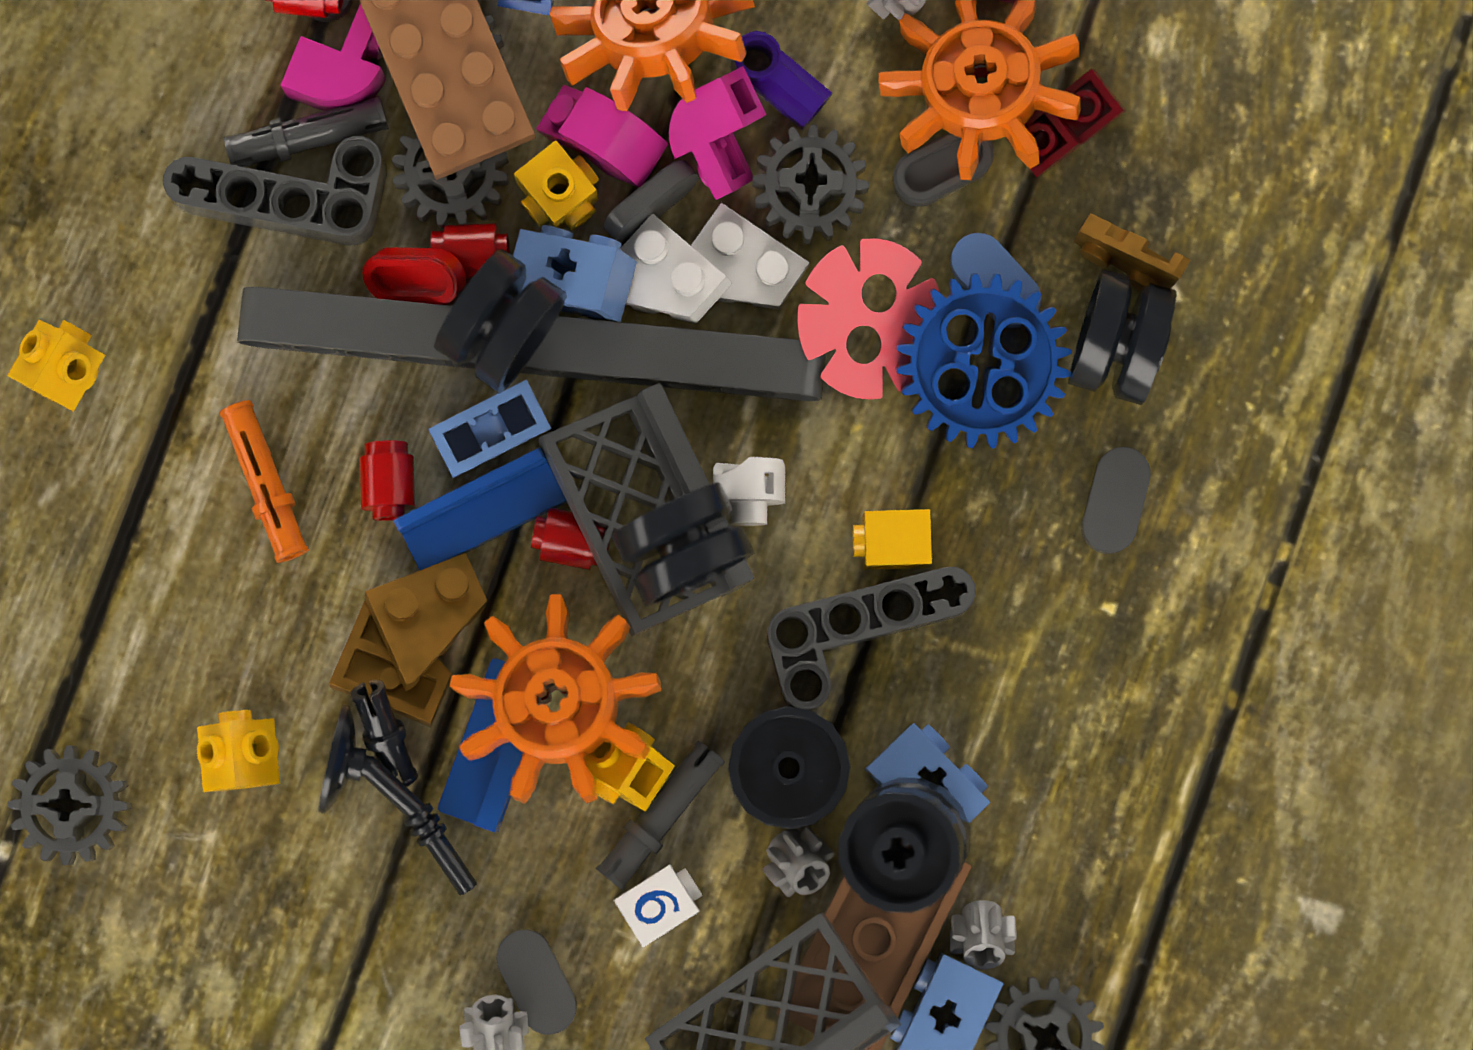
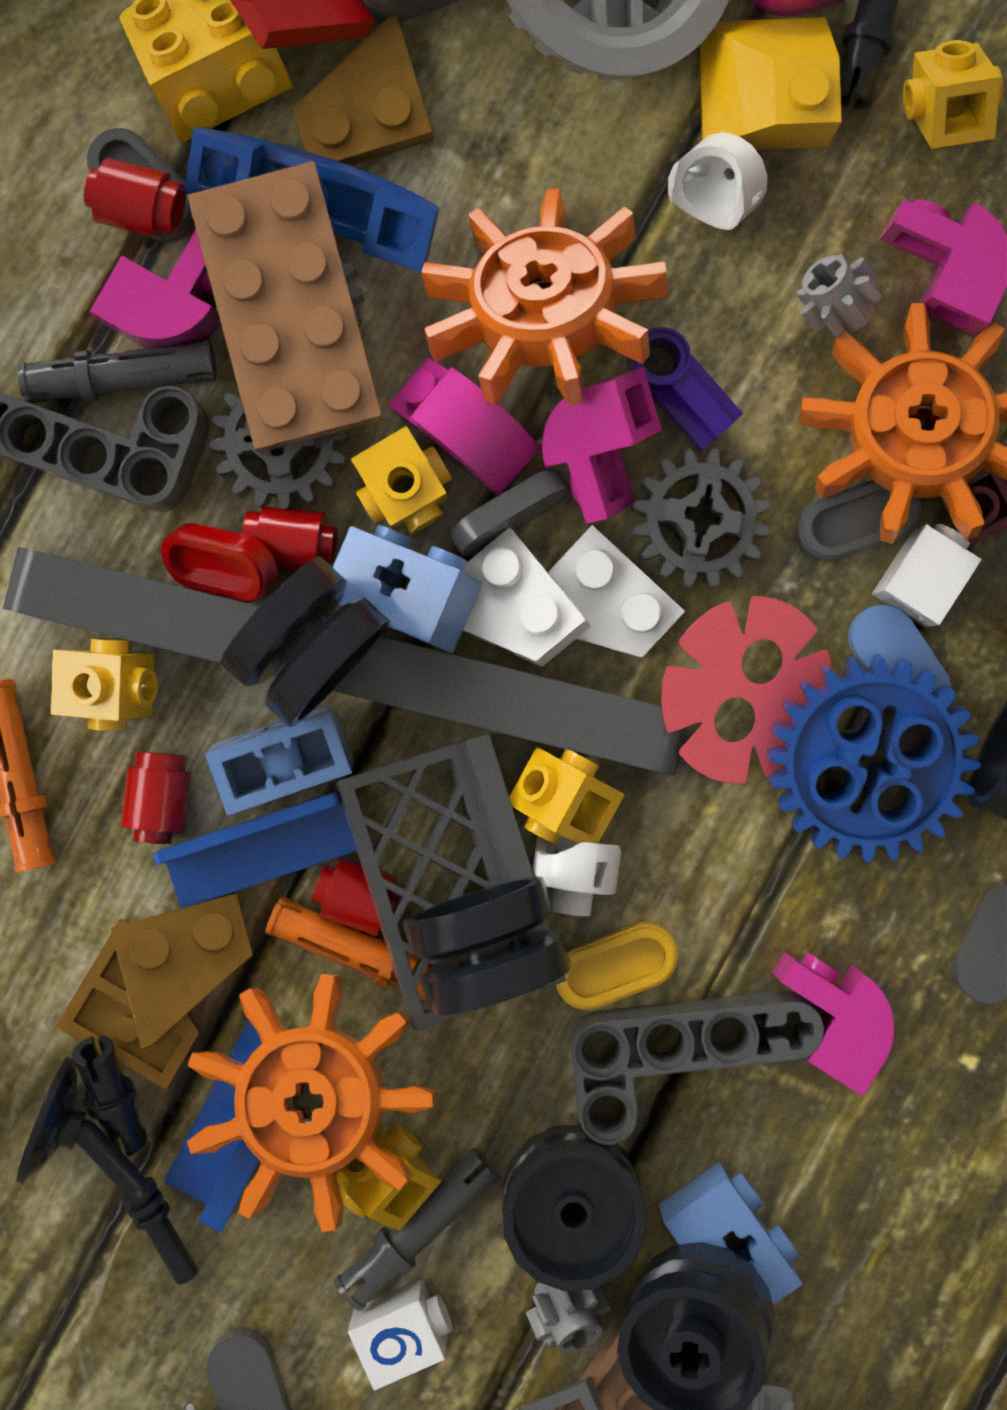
camera: 15 degrees right, 5 degrees up
yellow brick [852,509,932,570] -> none
none -> yellow brick [51,638,158,731]
none -> orange pin [265,895,433,1001]
none -> yellow brick [509,746,625,845]
none -> yellow tile [556,922,678,1010]
none -> dark pink brick [772,952,894,1096]
none -> white brick [872,524,982,628]

